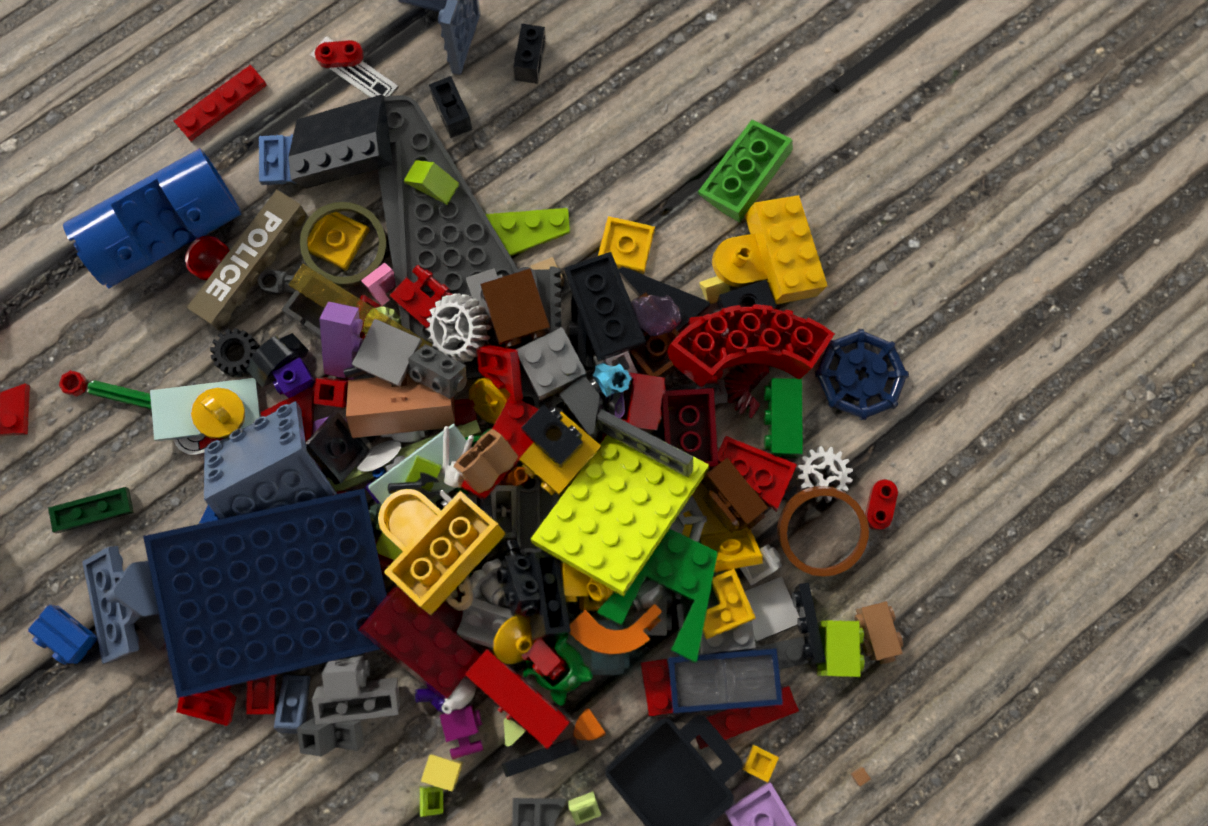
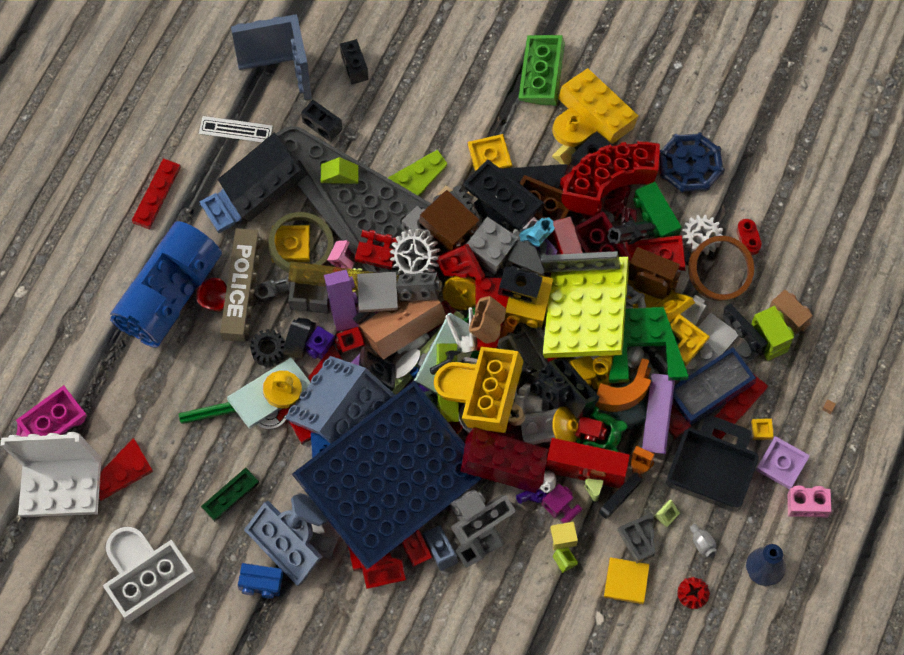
camera: 25 degrees left, 10 degrees down
red tile [59,370,88,397] -> none
red plate [315,40,364,68] -> none
clear purple hair [632,295,681,336] -> none
none -> black piece [607,220,655,245]
none -> medium lavender slope [642,374,675,454]

